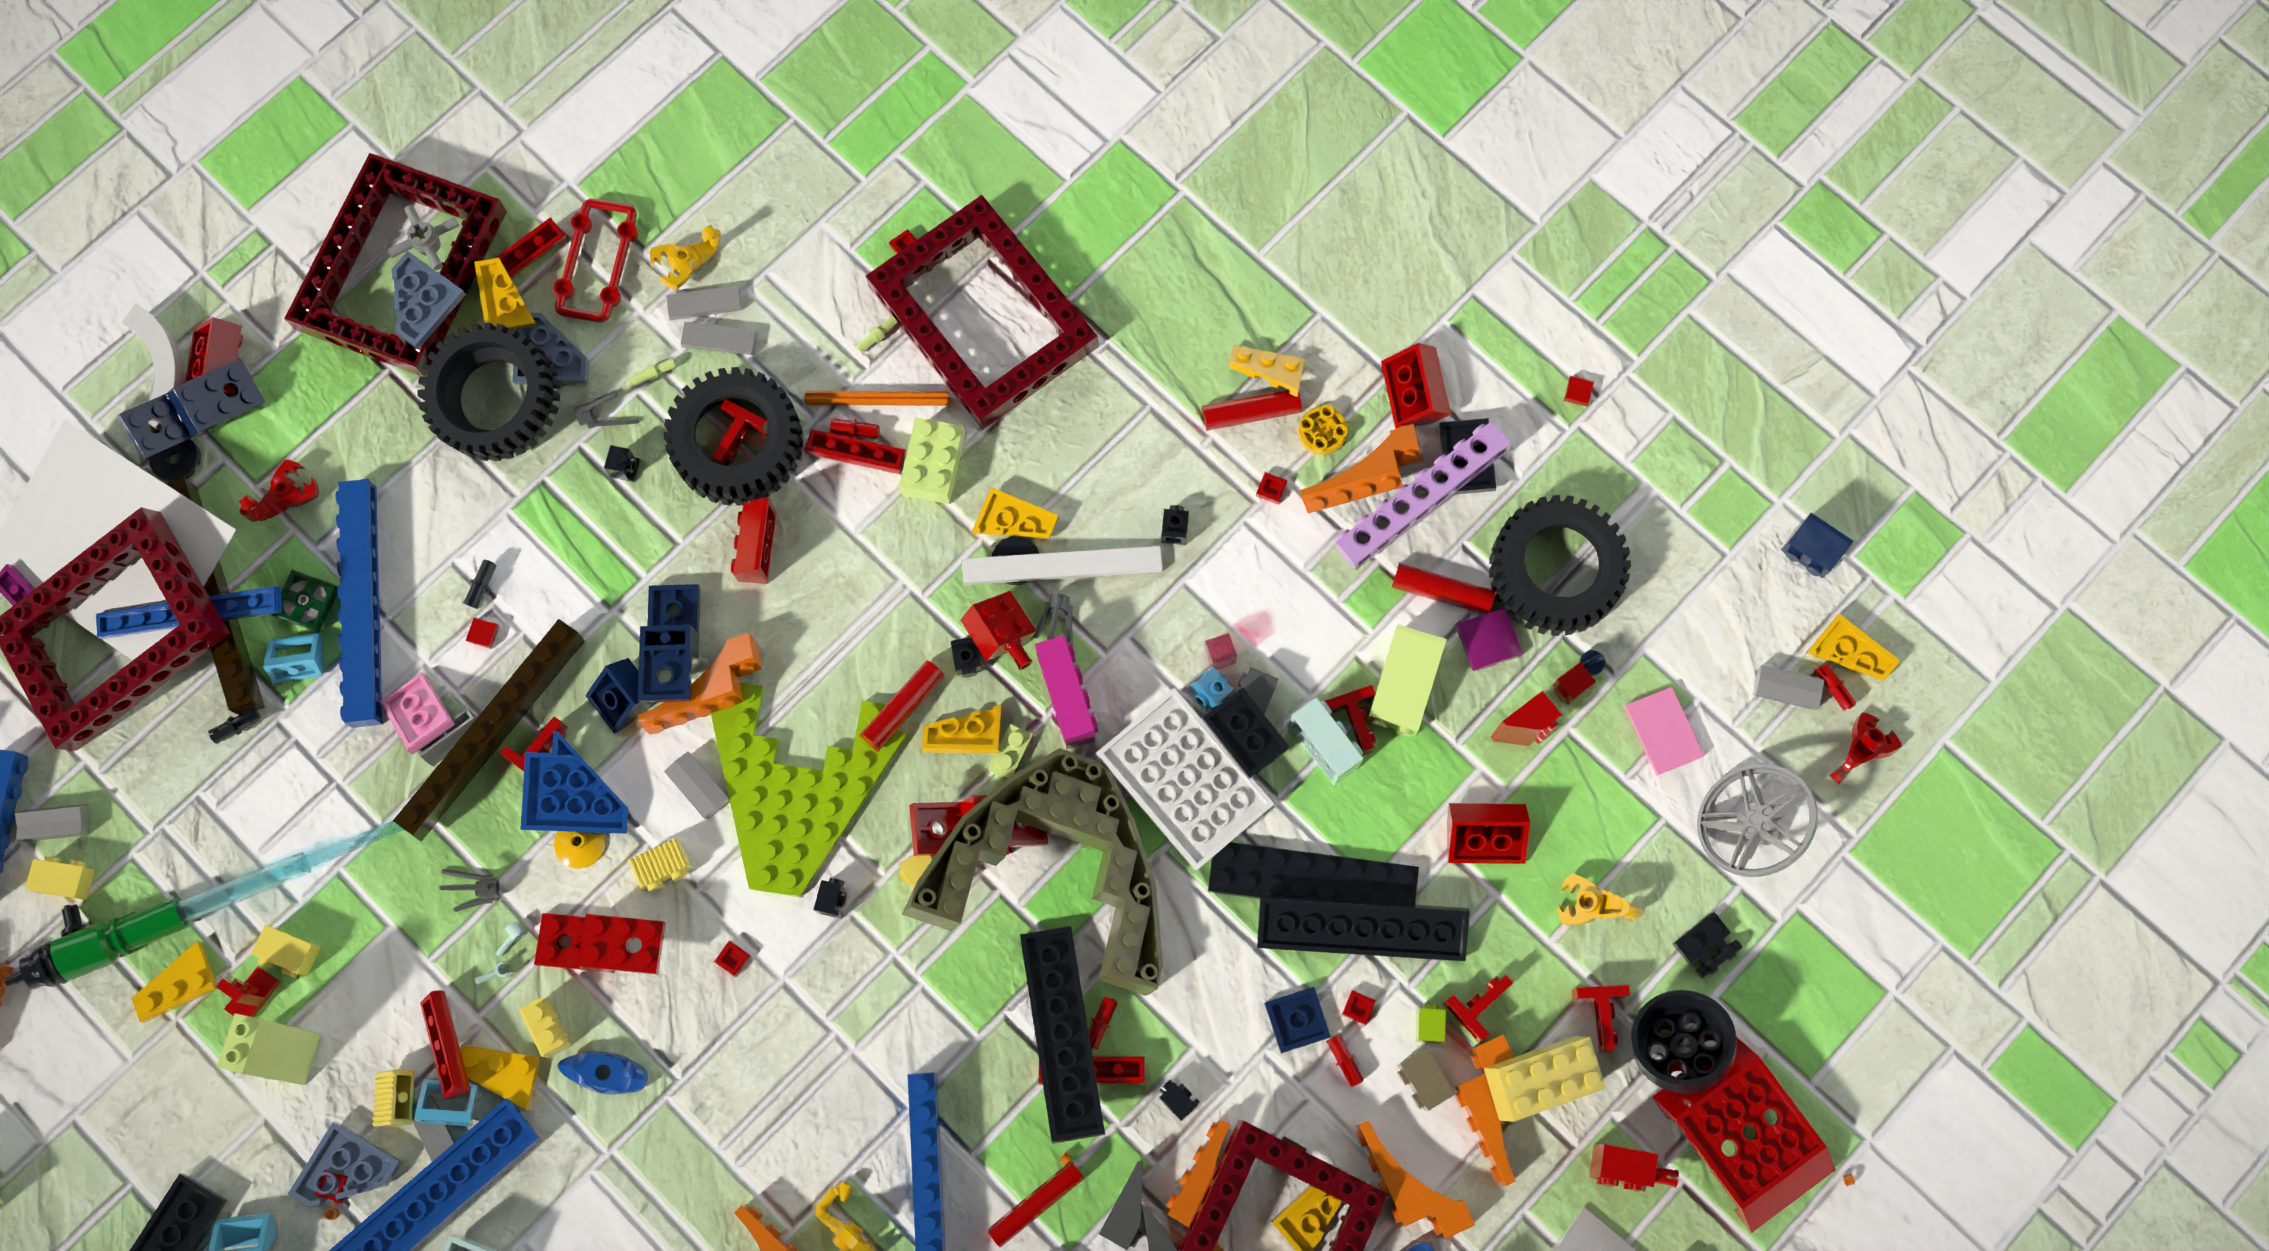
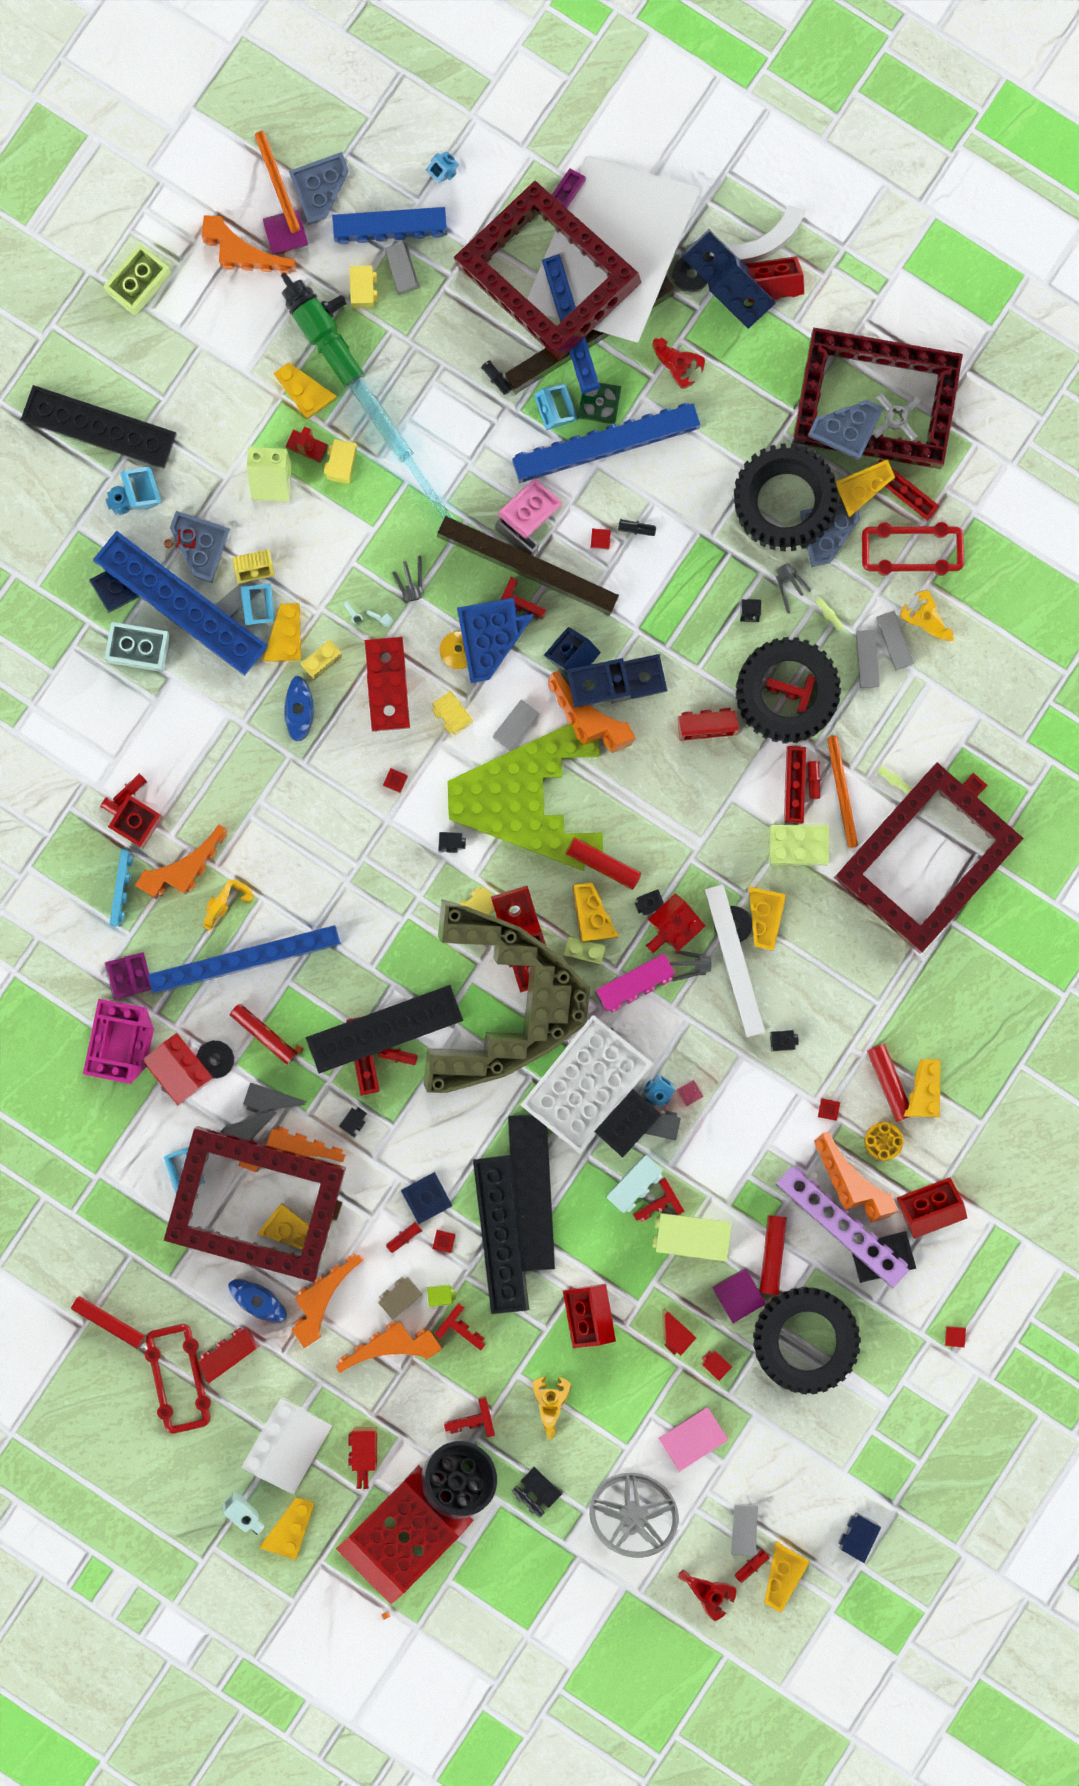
camera: 75 degrees right, 10 degrees up
red brick [420,990,471,1100] -> none
light yellow brick [1484,1036,1606,1122] -> none
dark blue tile [1579,650,1605,676] -> none

